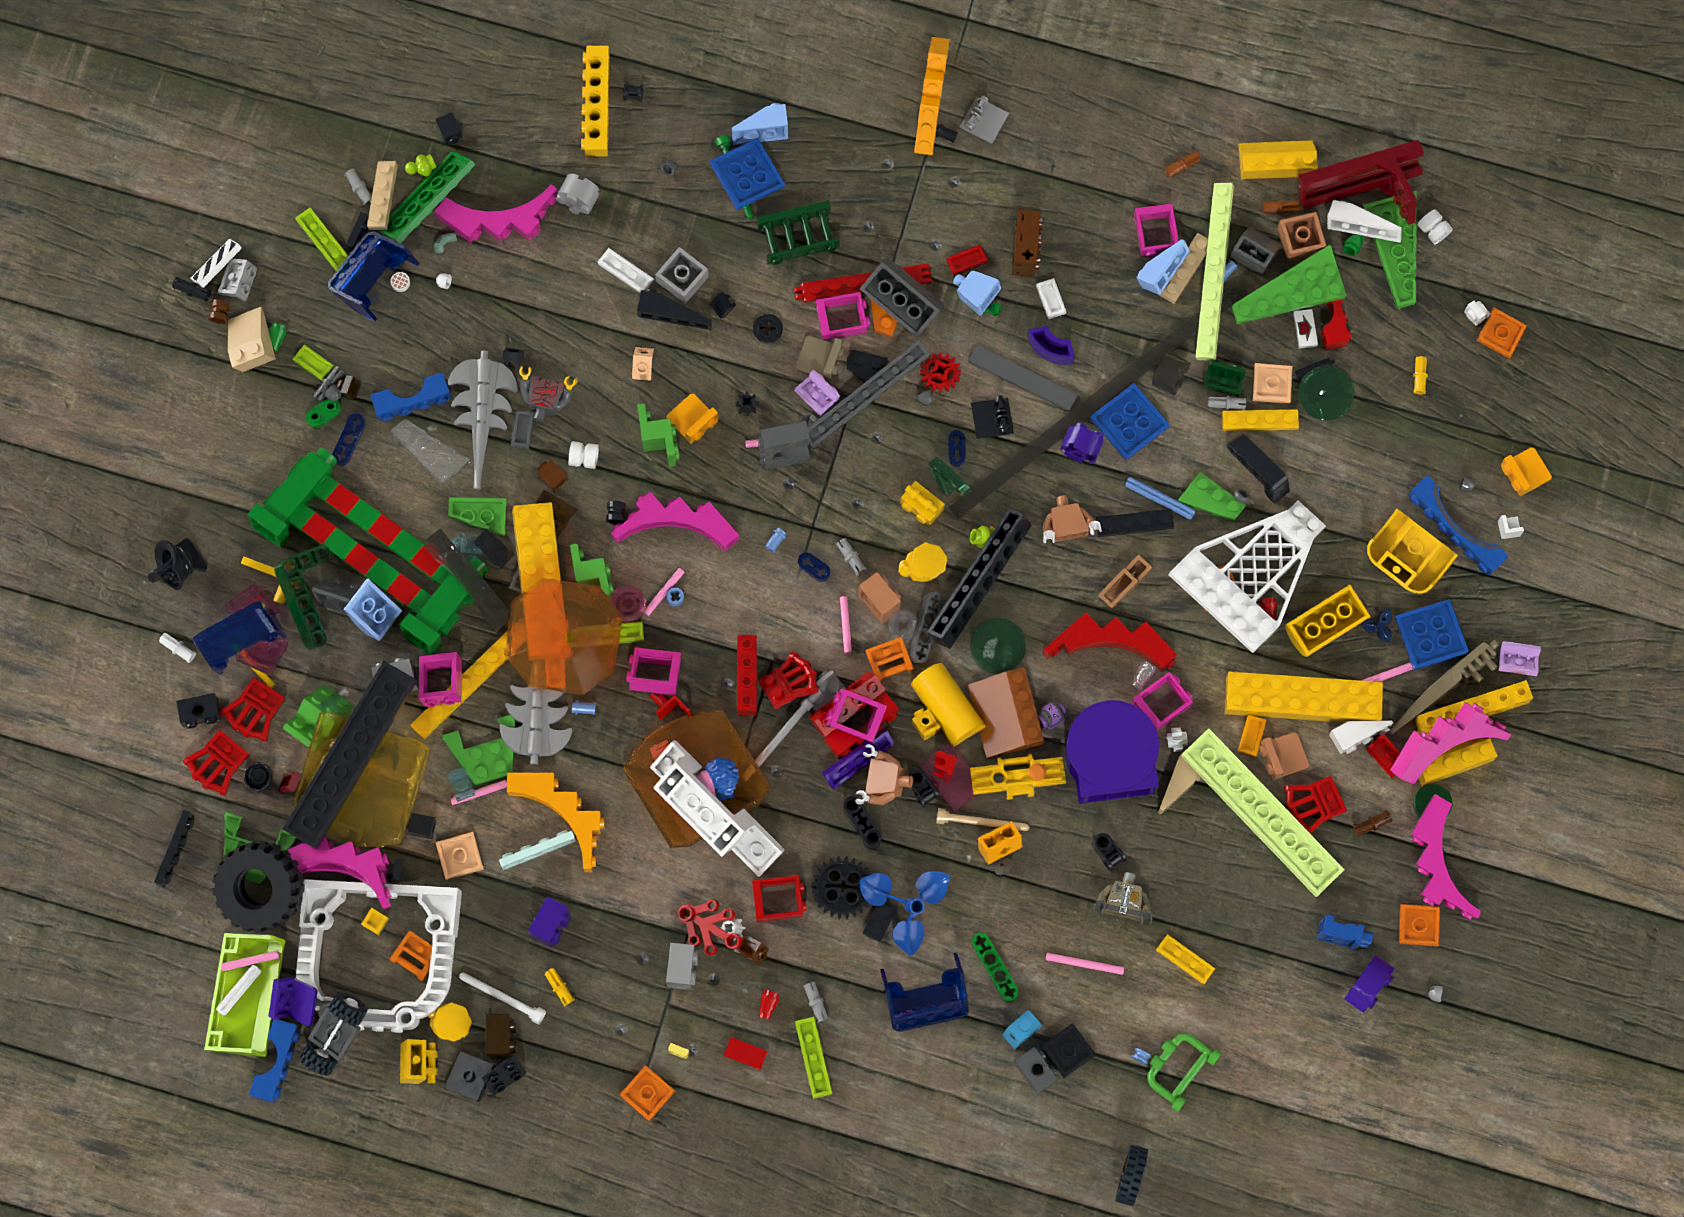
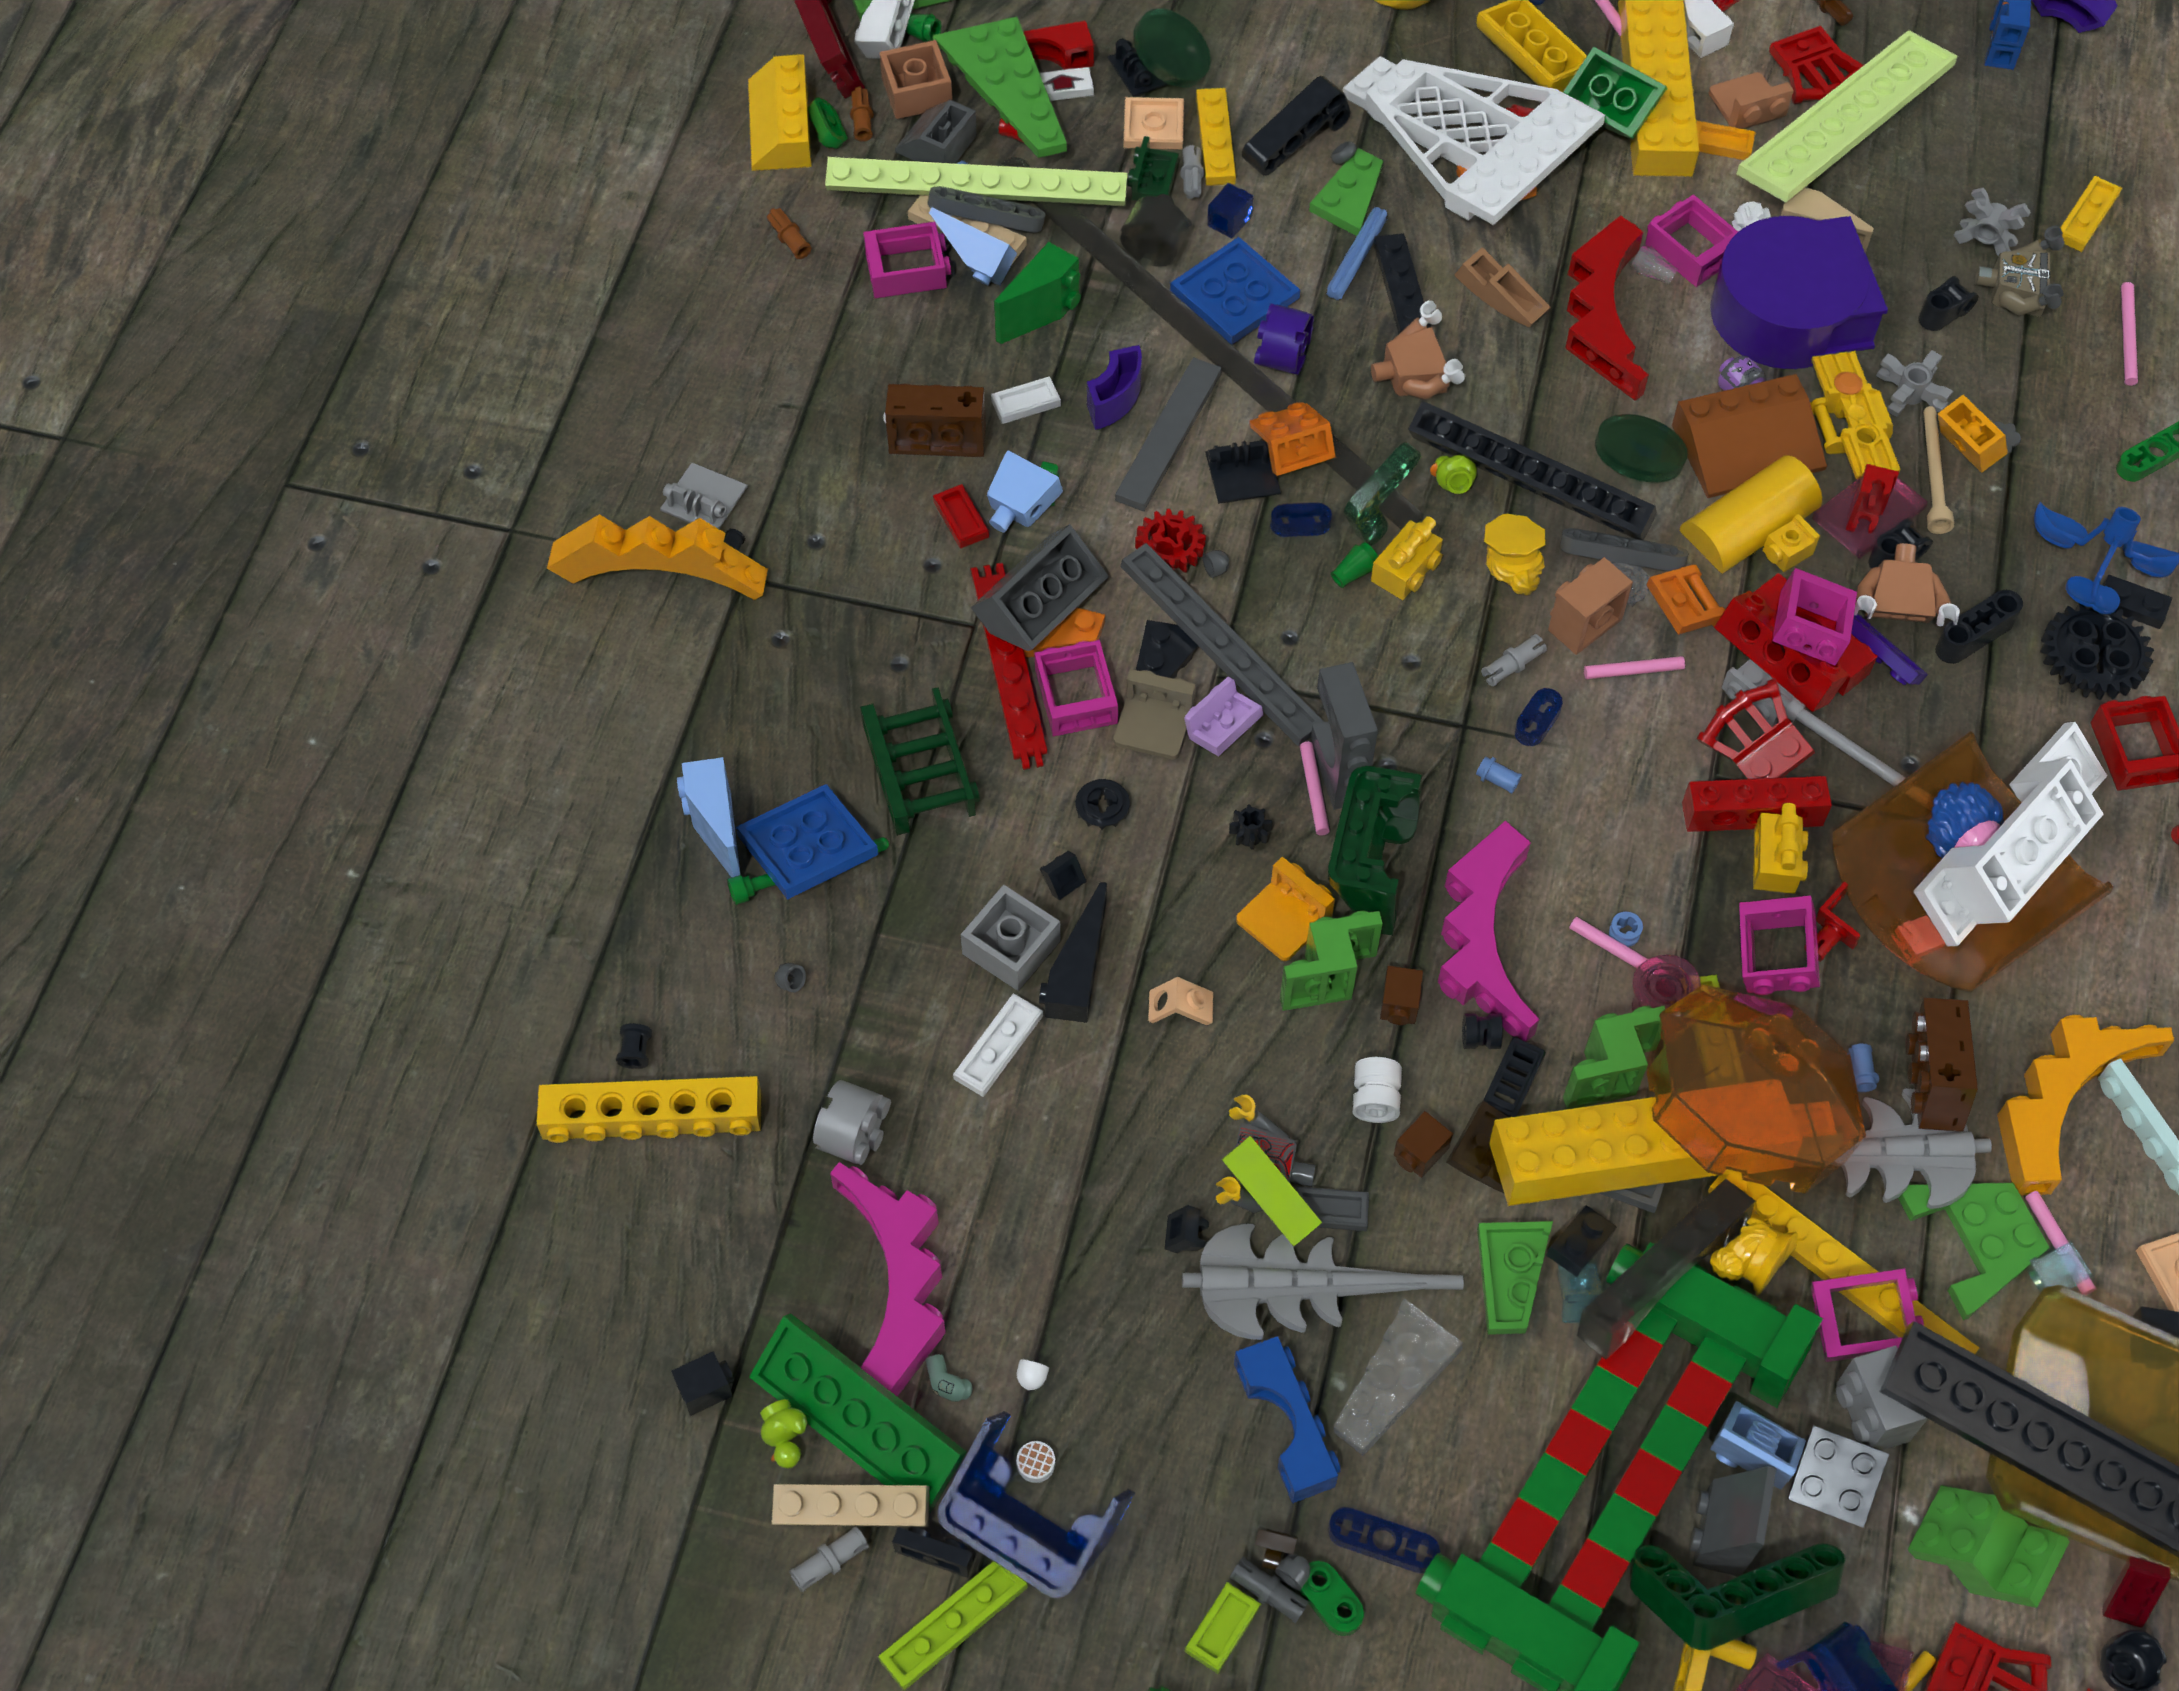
camera: 90 degrees left, 15 degrees down
none -> green plate [808,97,847,149]
none -> dark grey beam [927,186,1046,232]
none -> green slope [994,242,1081,344]
none -> clear blue brick [1207,183,1254,239]
none -> lime tile [1221,1136,1322,1246]
none -> orange bracket [1249,402,1336,476]
none -> dark green windscreen [1328,766,1422,936]
none -> green cone [1330,542,1378,588]
none -> reddish brown brick [1380,966,1423,1025]
none -> black slope [1483,1037,1546,1118]
none -> green slope [1563,46,1667,139]
none -> yellow piece [1710,1218,1798,1295]
none -> yellow brick [1753,803,1808,894]
none -> hinge [1788,1425,1889,1528]
none -> light grey pin [1876,350,1953,417]
none -> reddish brown piece [1906,997,1978,1132]
none -> light grey pin [1954,187,2031,257]

